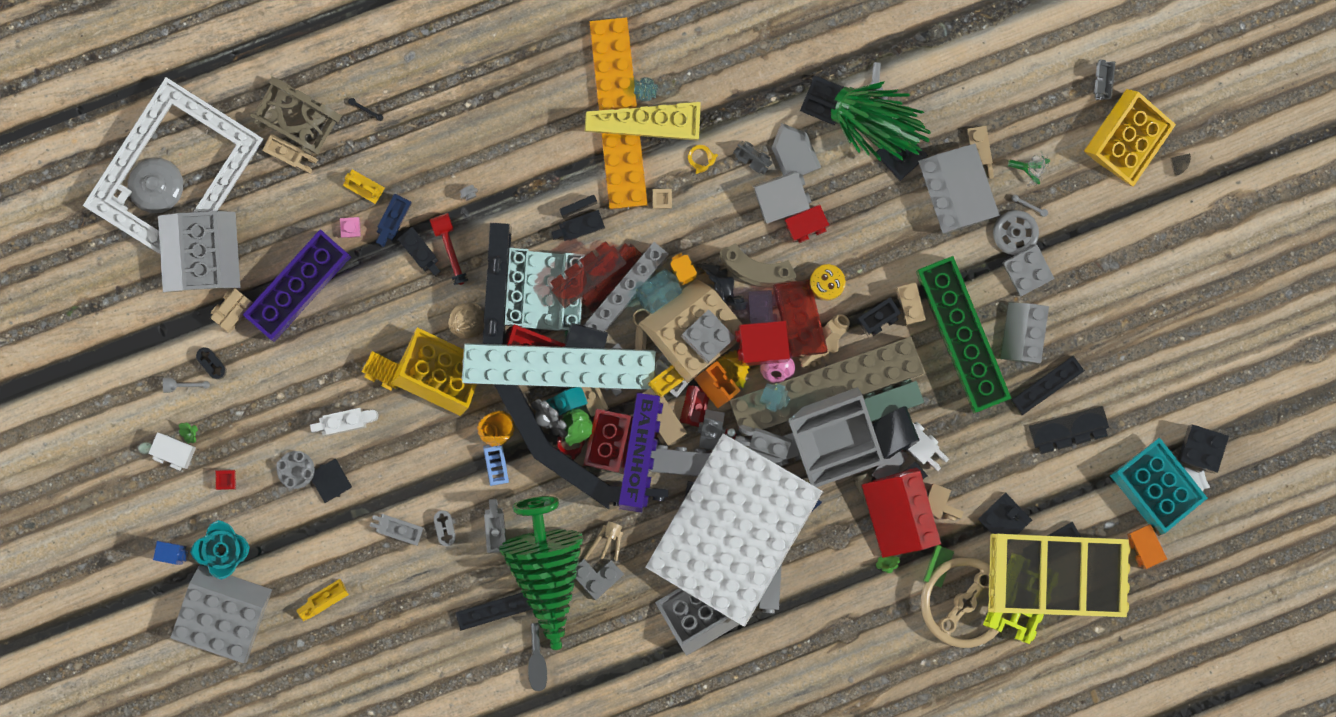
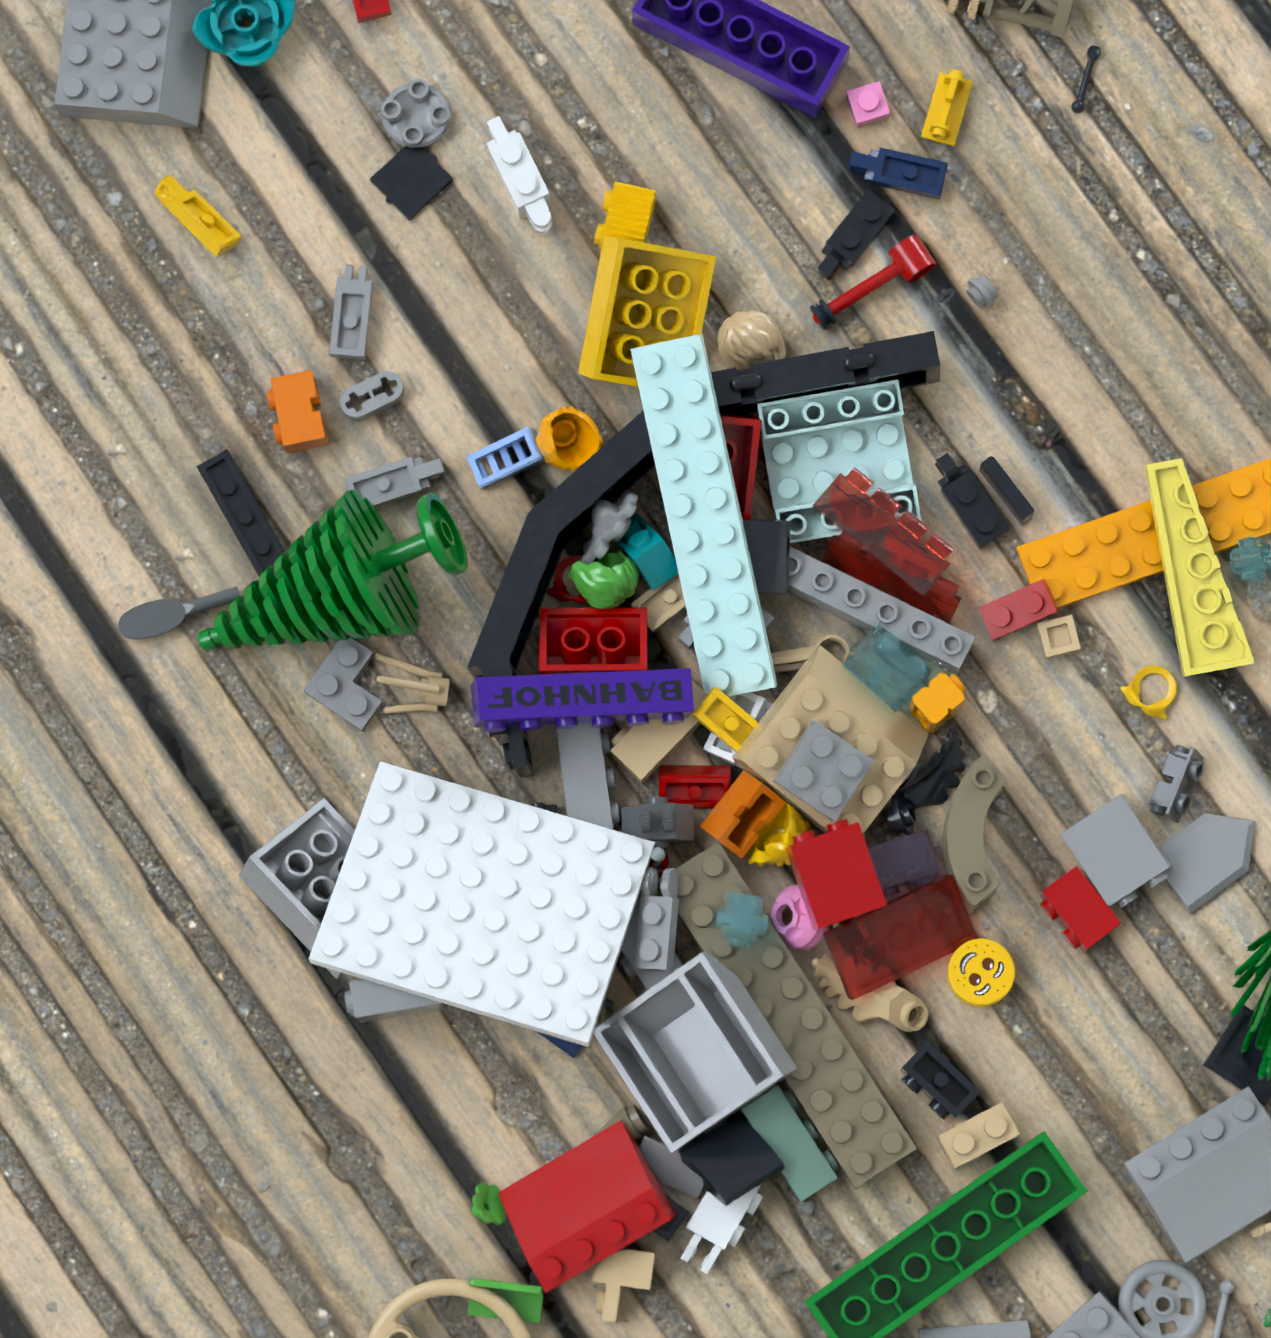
camera: 80 degrees right, 5 degrees down
none -> orange brick [266,370,328,454]
none -> plate [978,579,1059,641]

